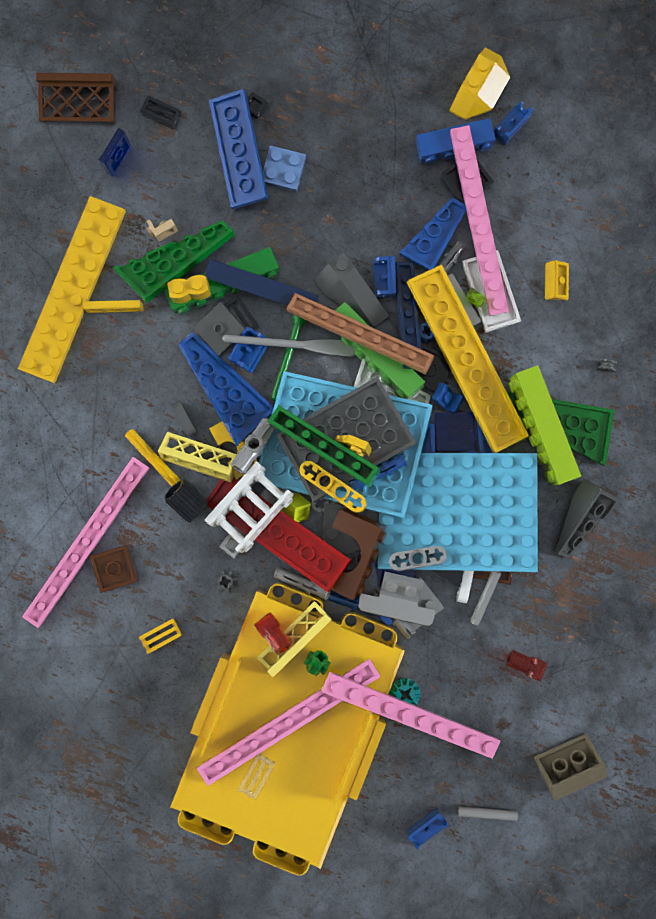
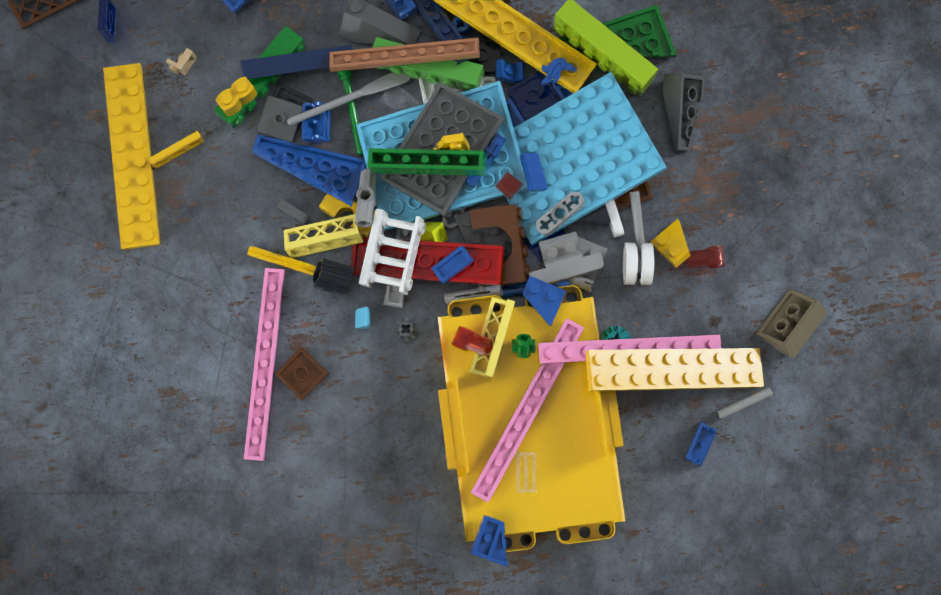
camera: 25 degrees left, 5 degrees down
green wing [113,220,235,303] -> none
yellow tile [139,618,183,654] -> none
yellow beam [300,461,367,513] -> none
none -> medium azure slope [355,307,370,329]
none -> blue tile [431,245,474,284]
none -> blue wing [470,515,508,567]
none -> clear red plate [495,172,523,200]
none -> blue tile [520,153,548,192]
none -> blue wing [522,276,566,326]
none -> blue piece [541,58,577,85]
none -> plate [585,348,764,391]
none -> white wheel [623,243,655,285]
none -> yellow wing [650,219,690,268]

